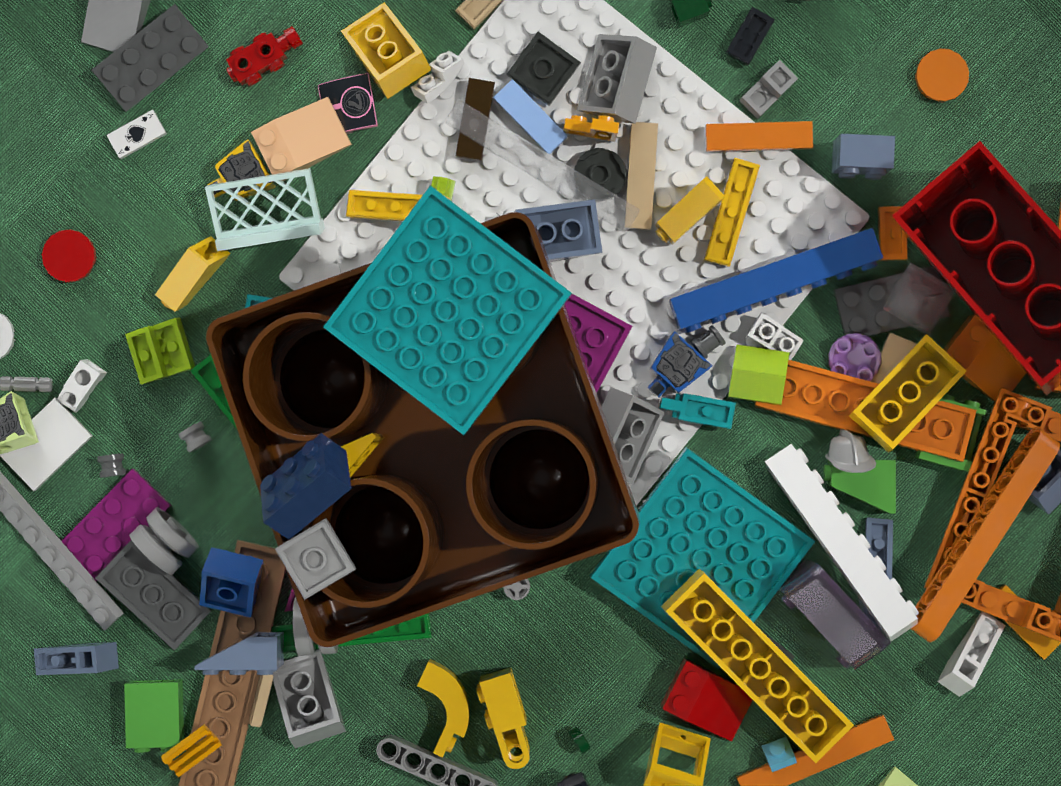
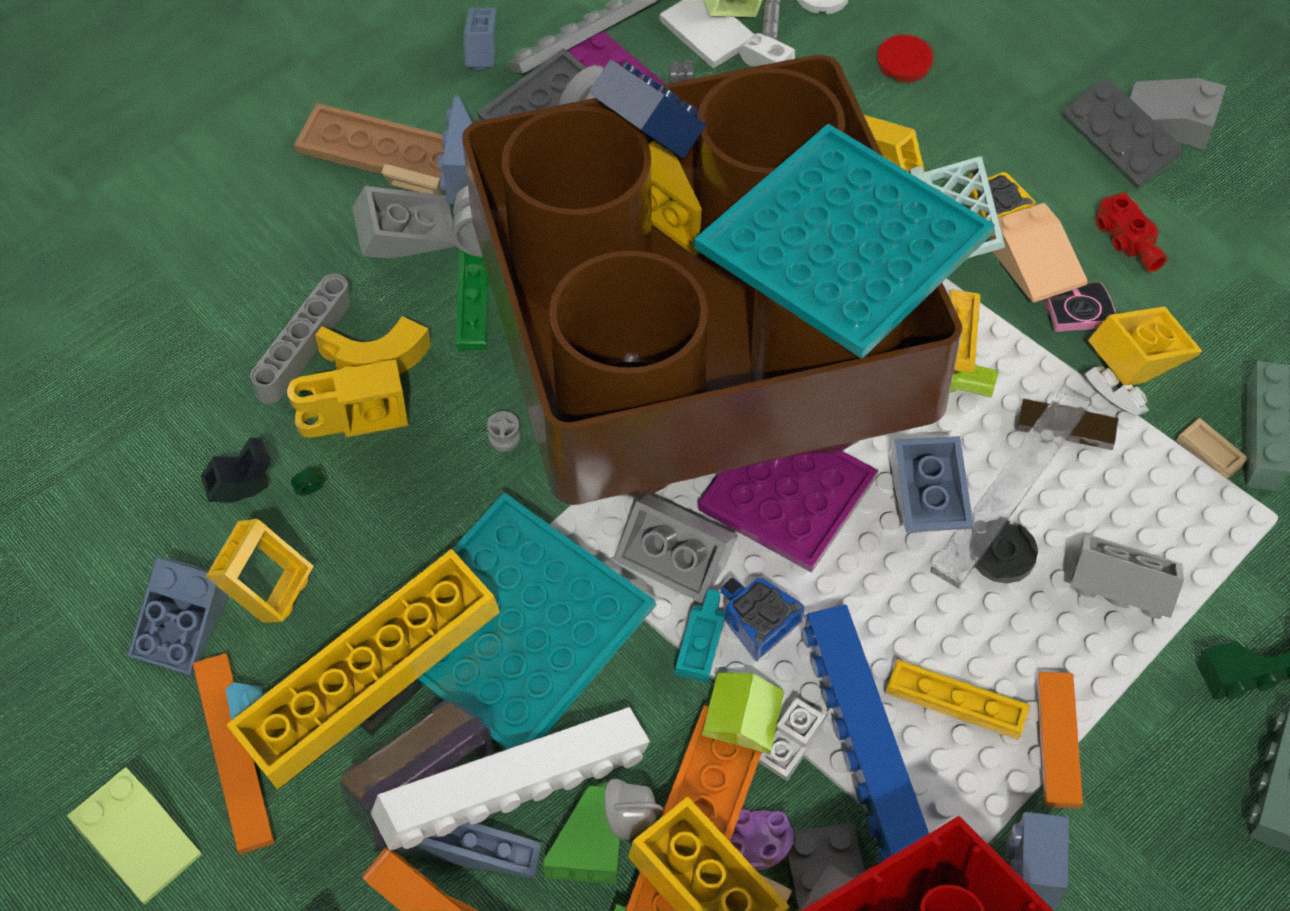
camera: 90 degrees right, 30 degrees down
white tile [107,110,167,159] -> none
bright green brick [124,679,184,753] -> none
light orange tile [161,724,222,777] -> none
light grey tile [275,518,356,600] -> none
light blue tile [493,79,568,155] -> none
pearl dark grey tile [507,31,581,106] -> none
light orange plate [563,115,619,142] -> none
tan tile [624,122,658,230] -> none
yellow slope [655,176,725,245] -> none
red slope [660,658,753,741] -> none
dark grey bush [690,325,726,359] -> none
black plate [725,6,775,67] -> none
light grey slope [739,60,798,119] -> none

